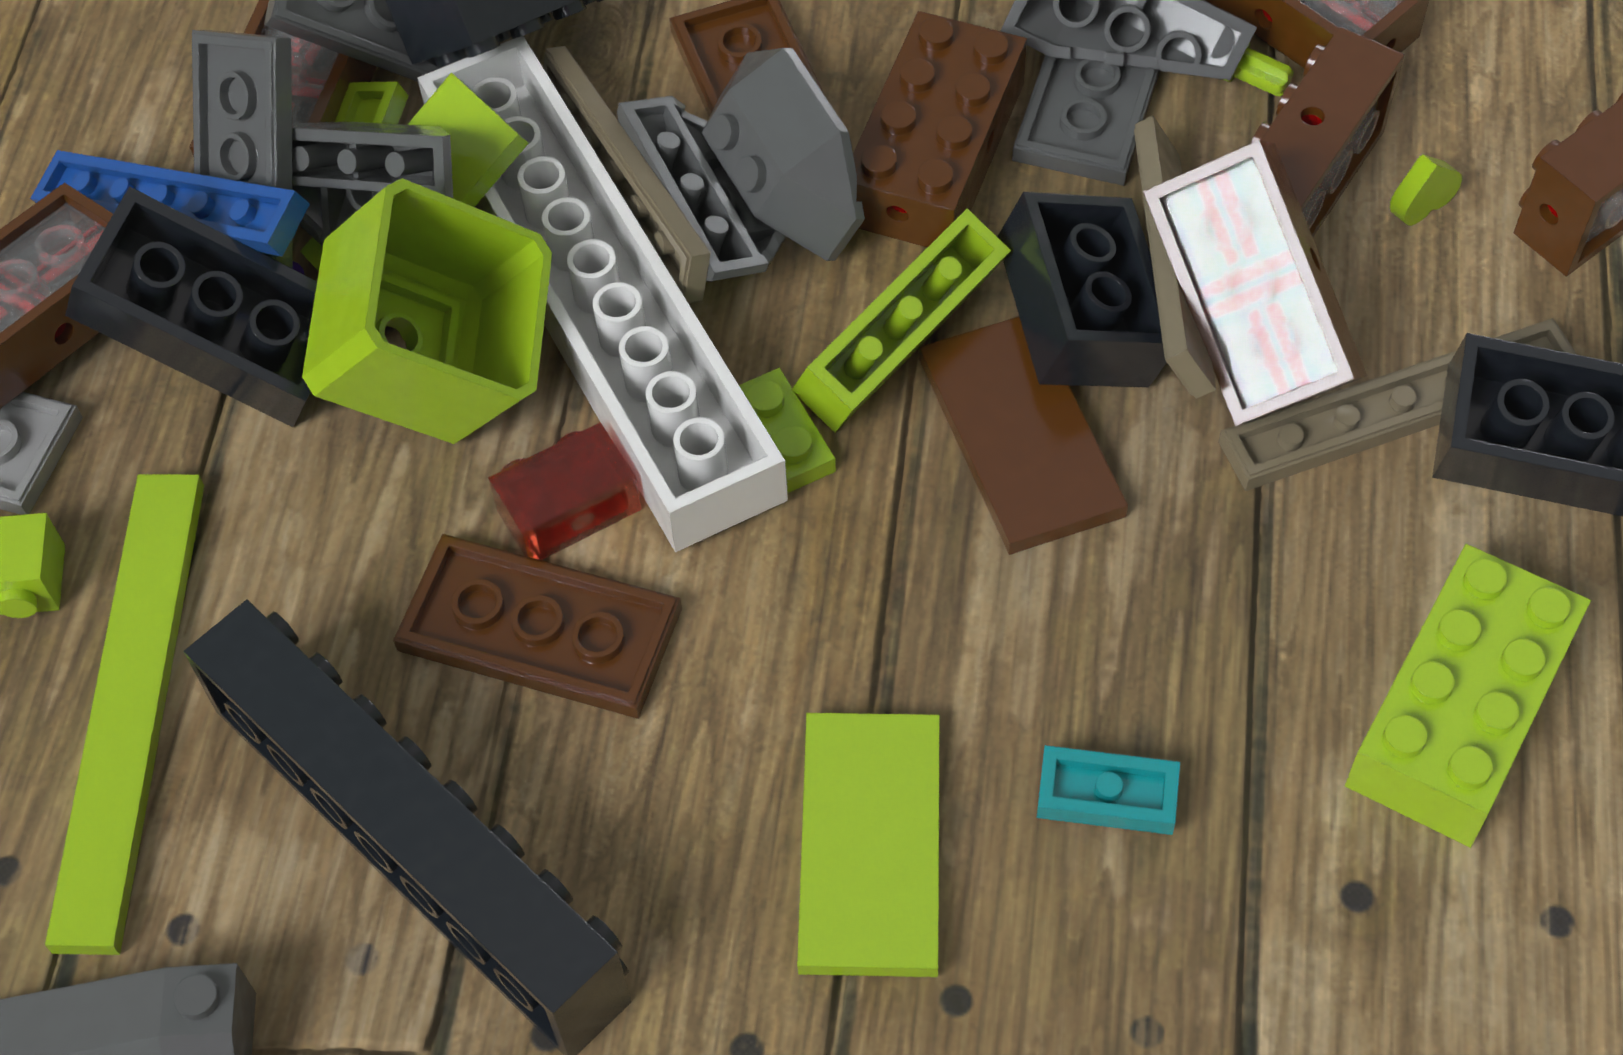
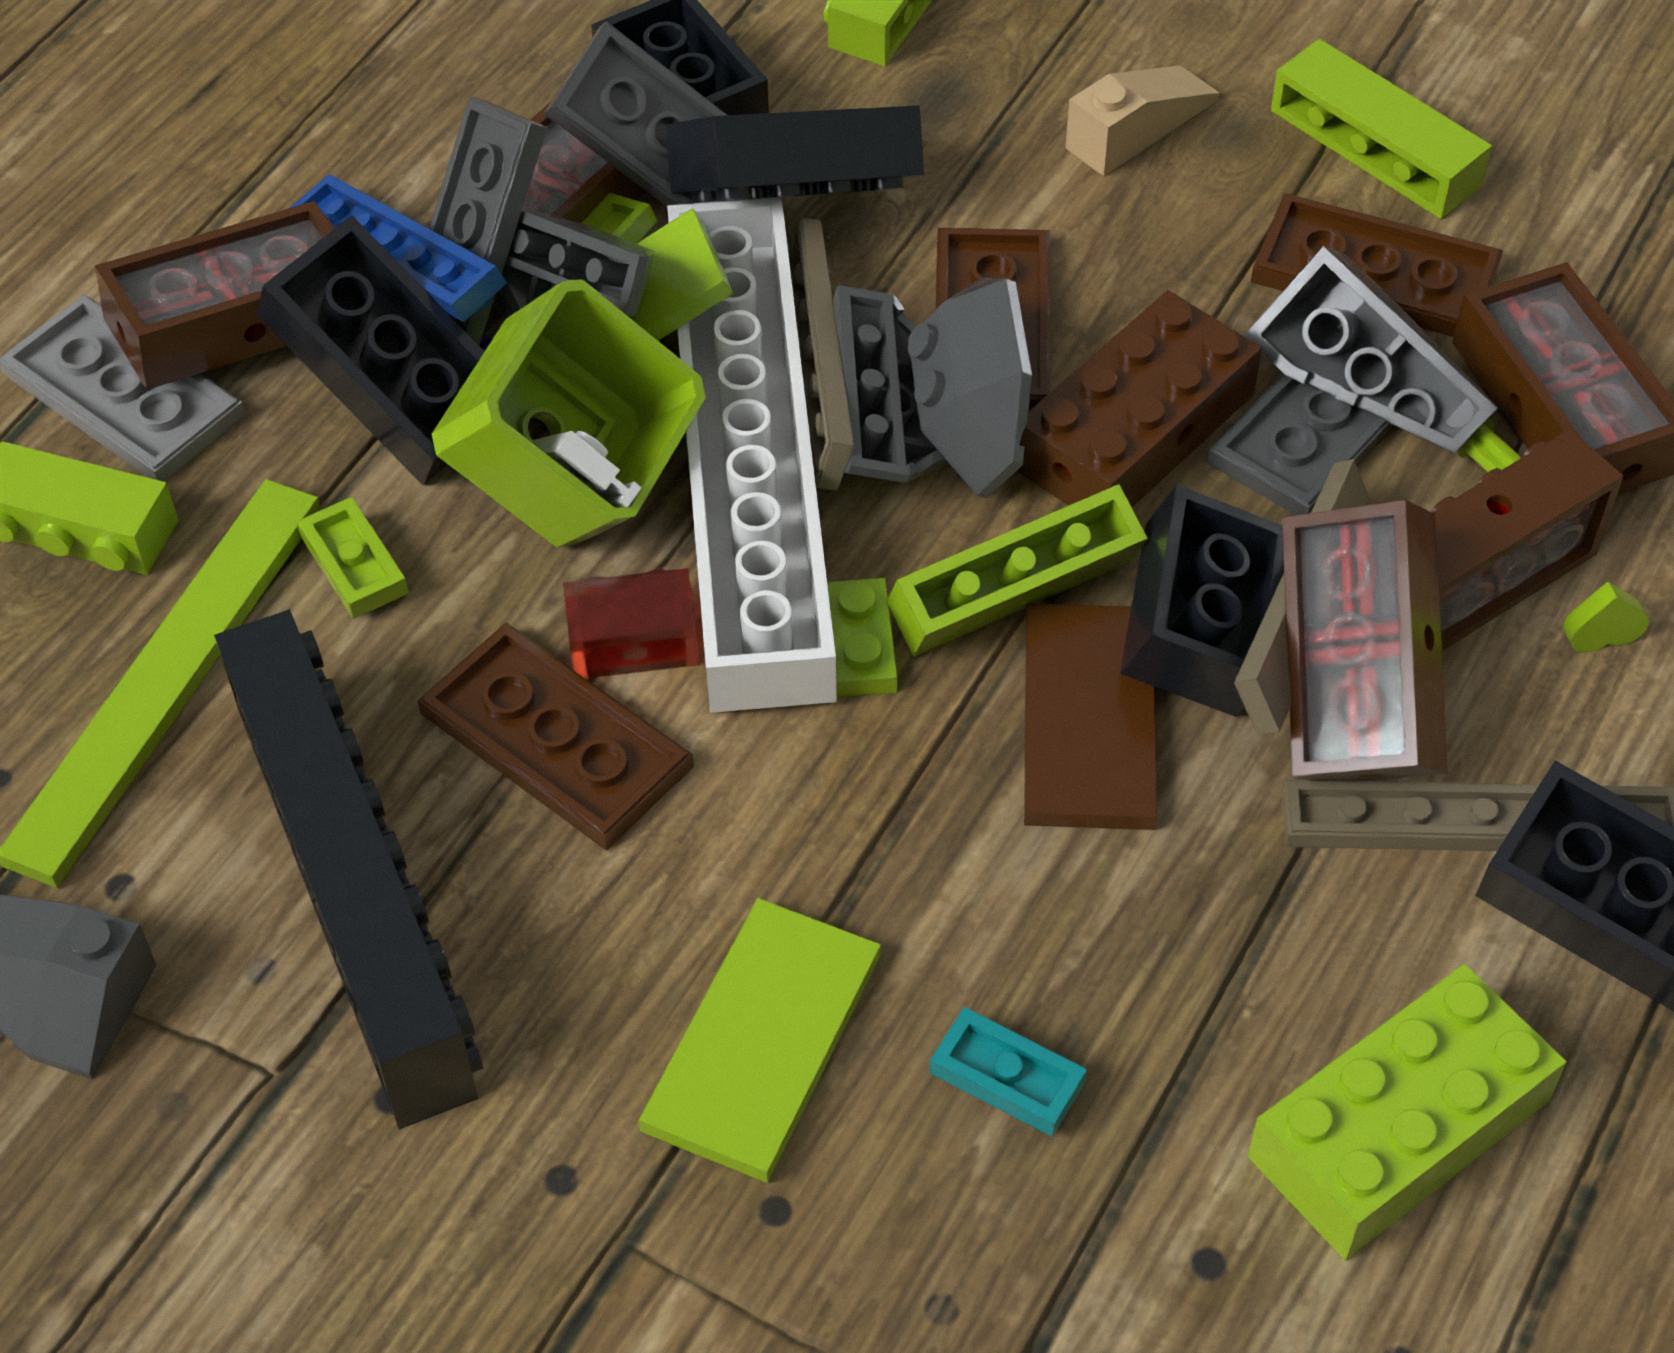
camera: 20 degrees right, 5 degrees down
none -> lime plate [297,497,409,619]
none -> white plate [531,431,642,508]

